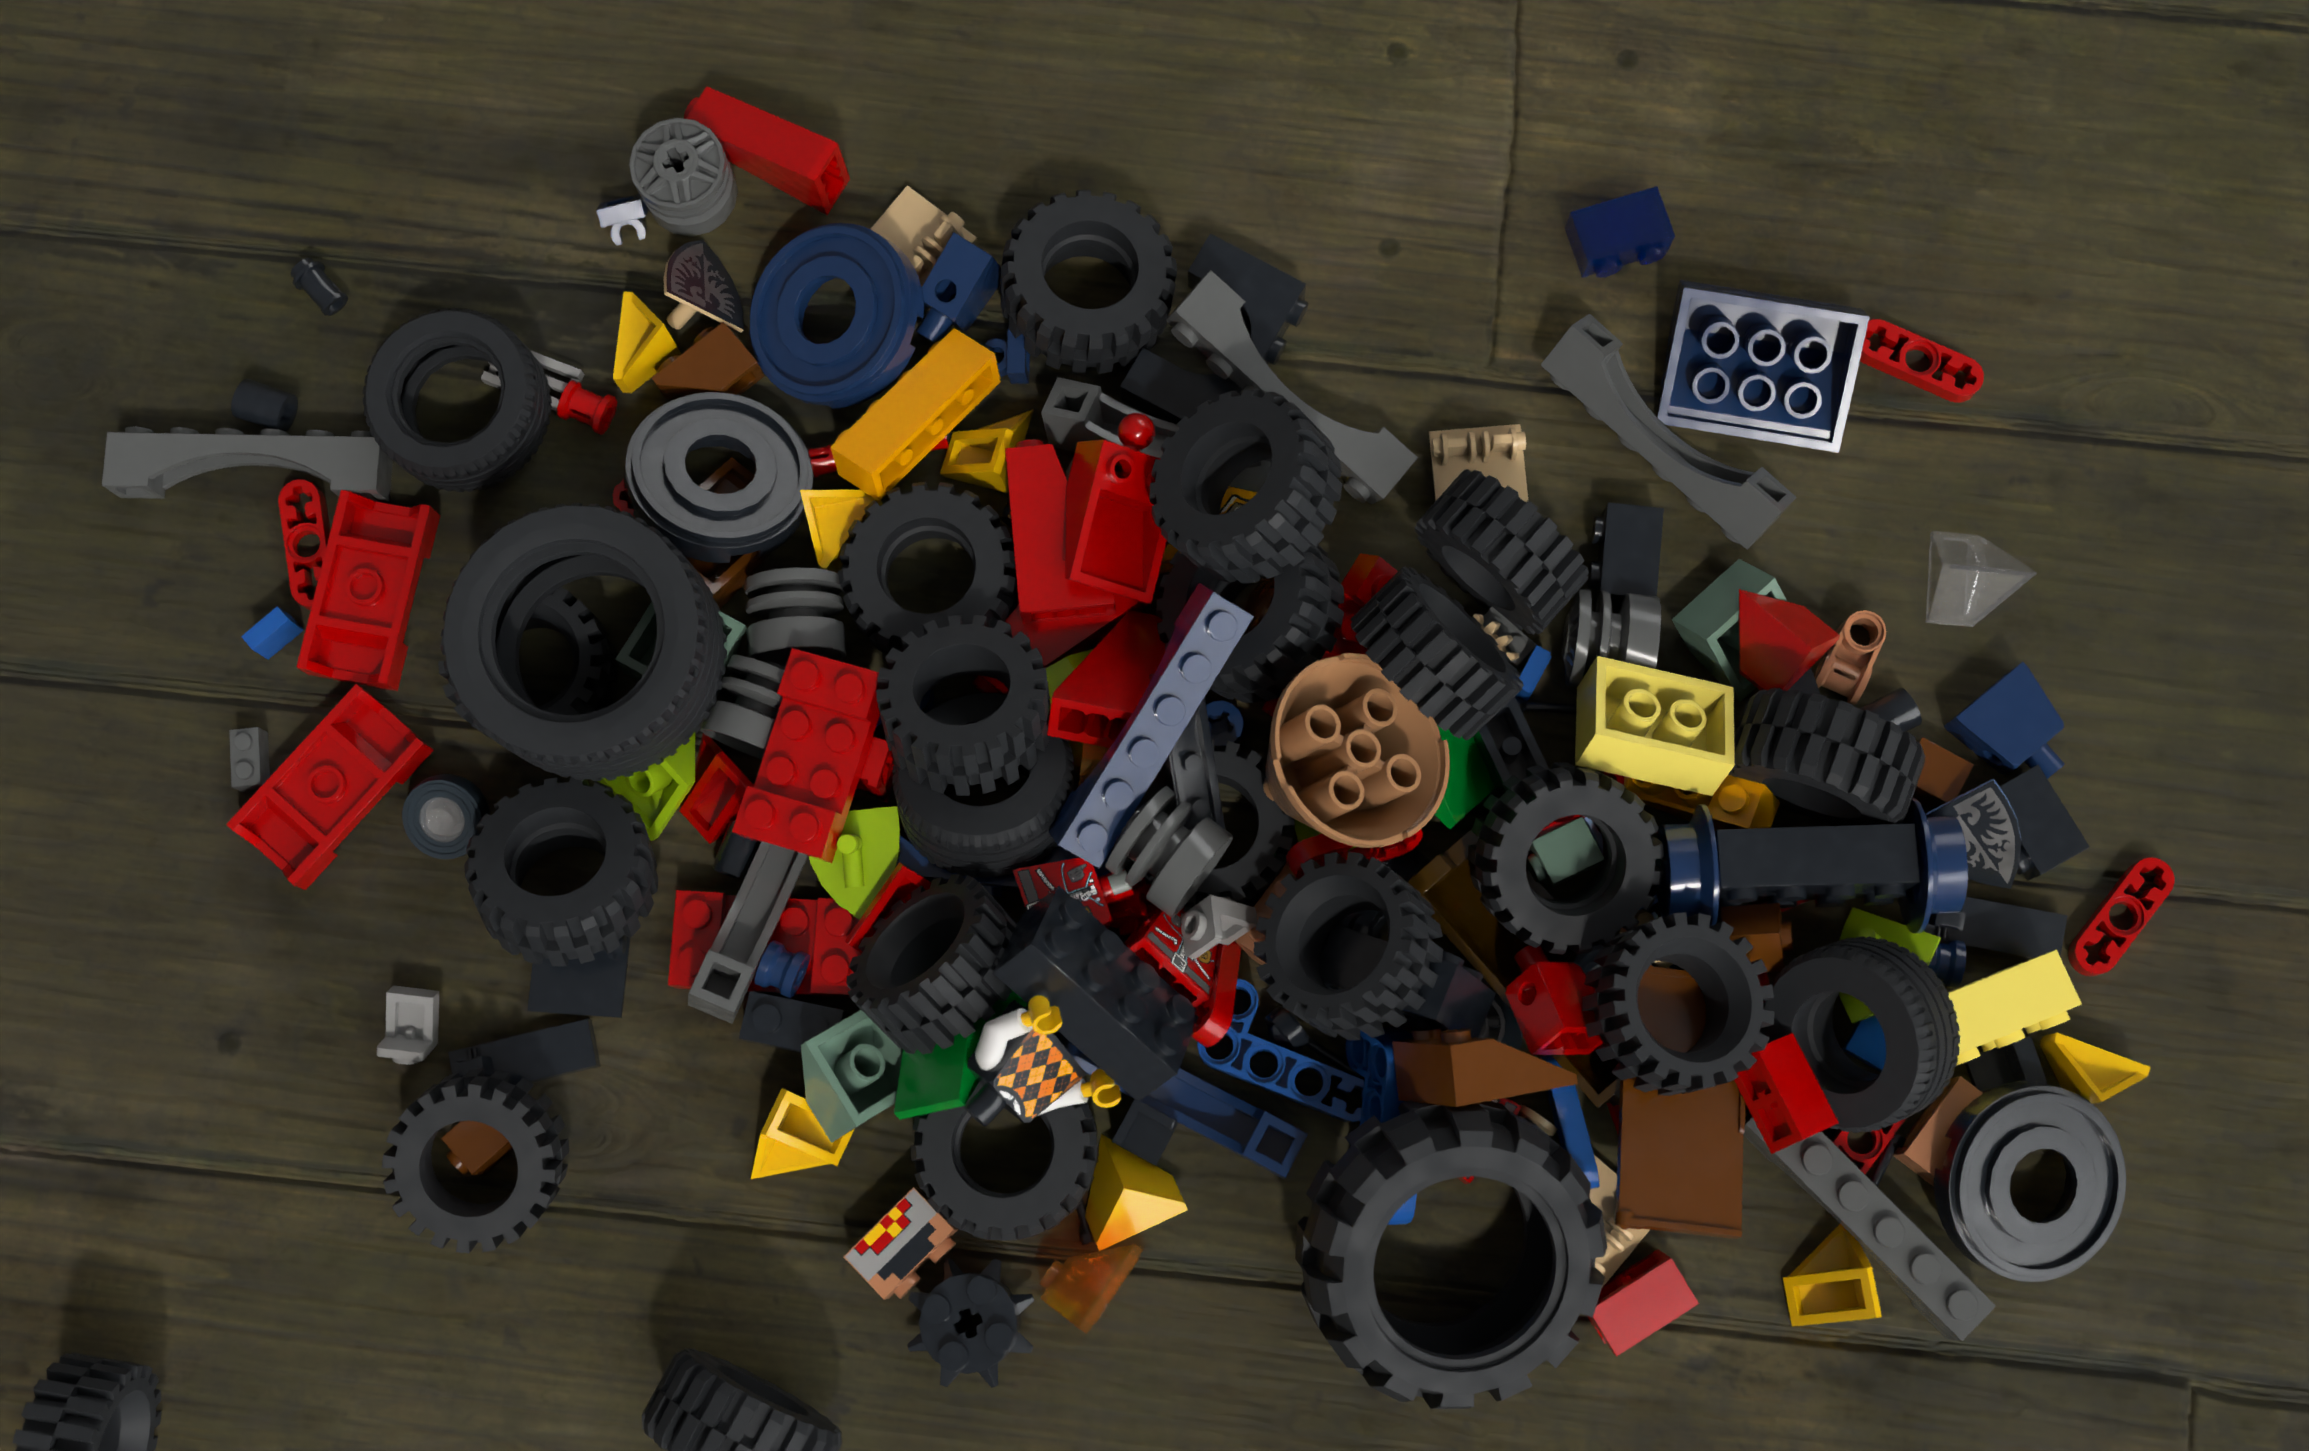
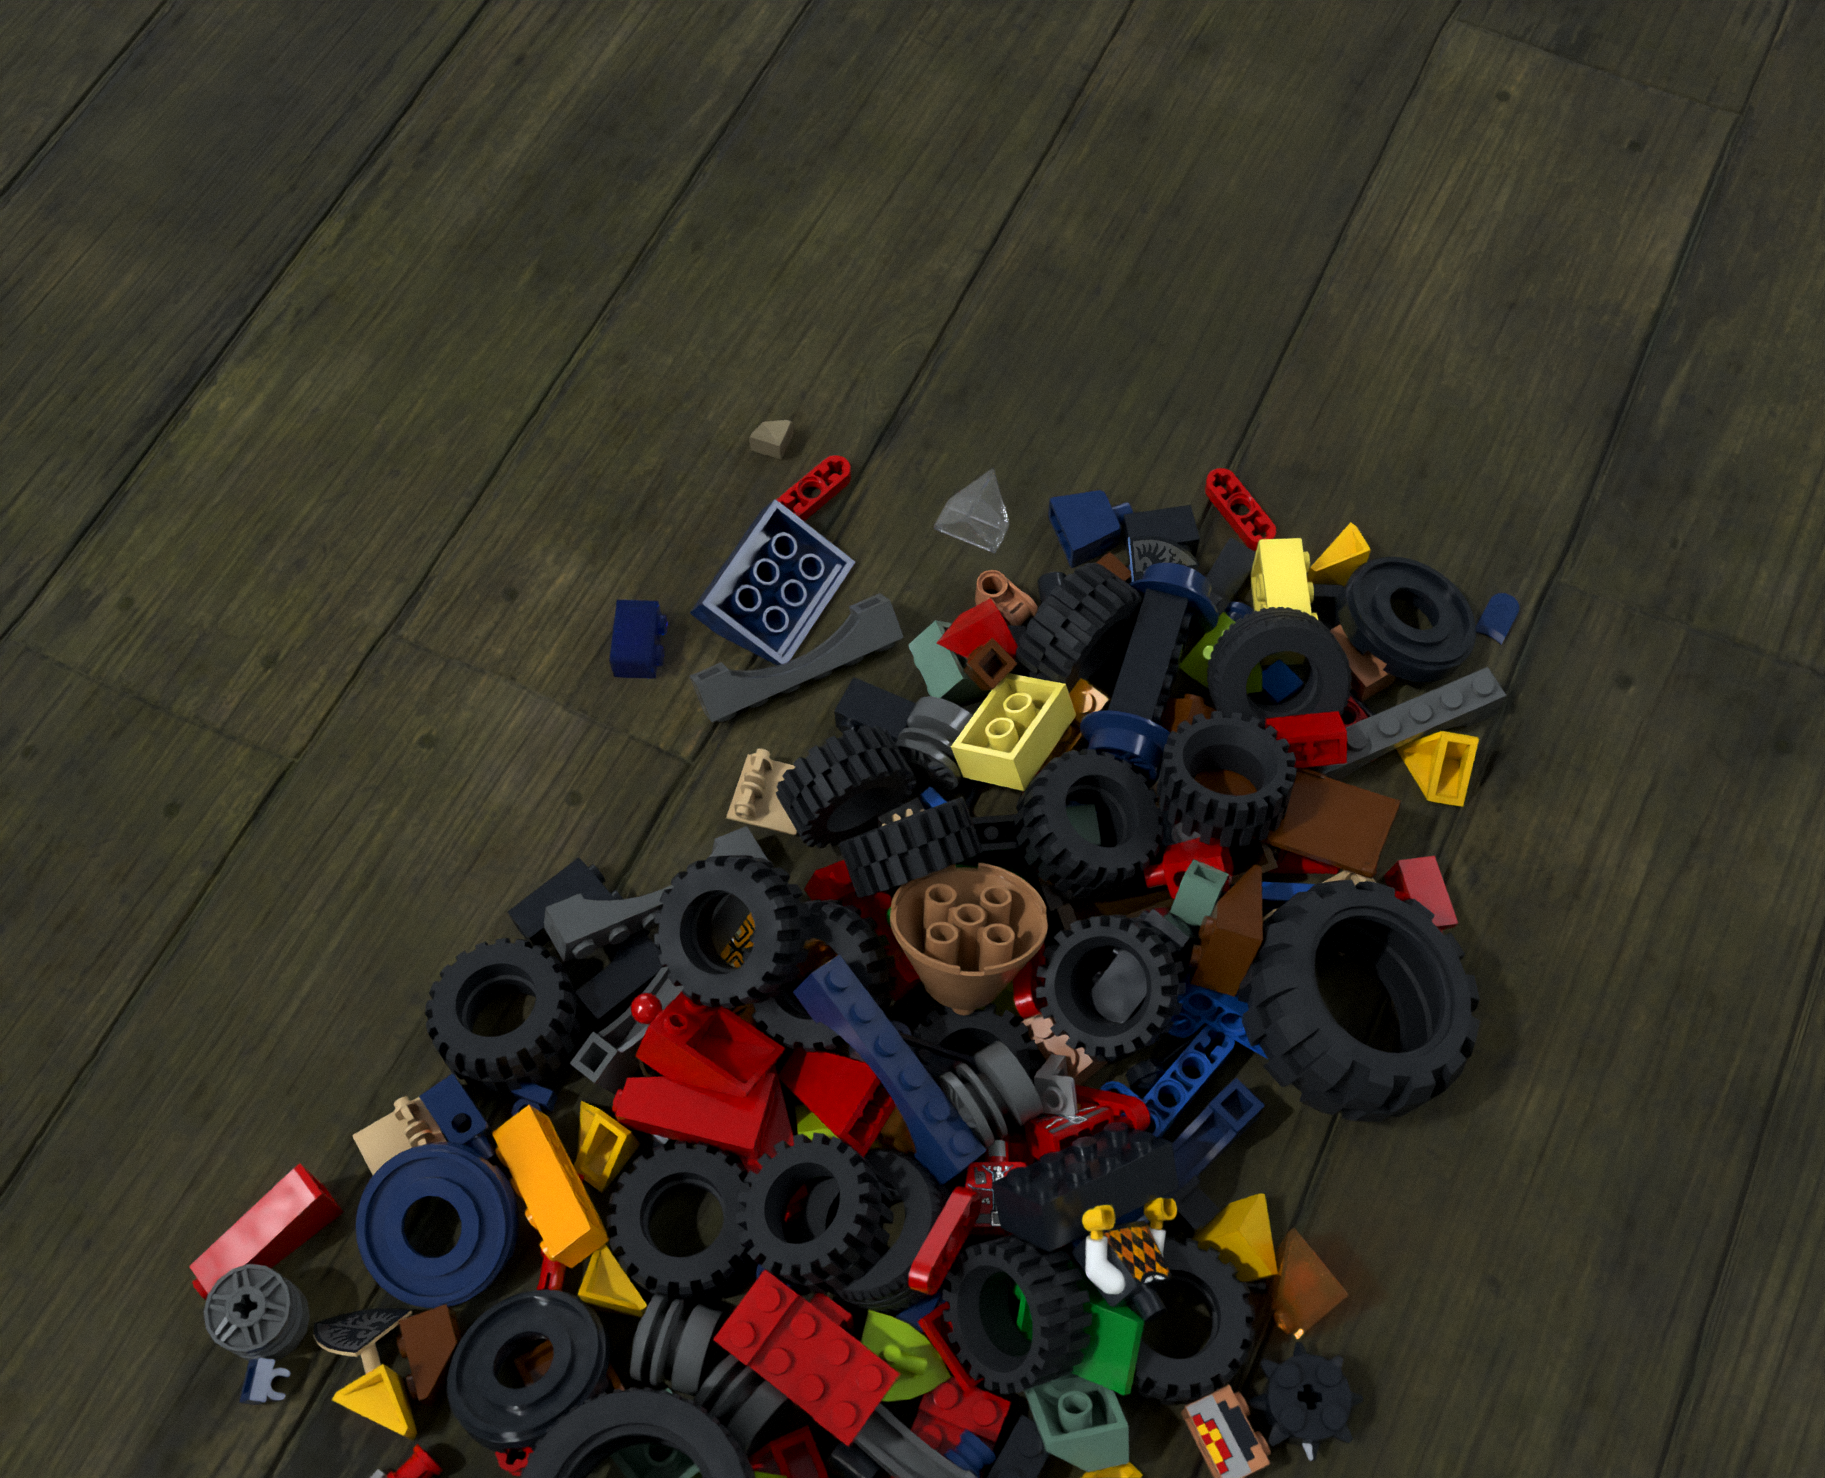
camera: 75 degrees left, 15 degrees down
none -> dark tan slope [749,420,794,460]
none -> red beam [909,1186,982,1296]
none -> reddish brown brick [963,638,1017,691]
none -> sand green brick [1170,859,1229,926]
none -> dark blue piece [1476,593,1519,645]

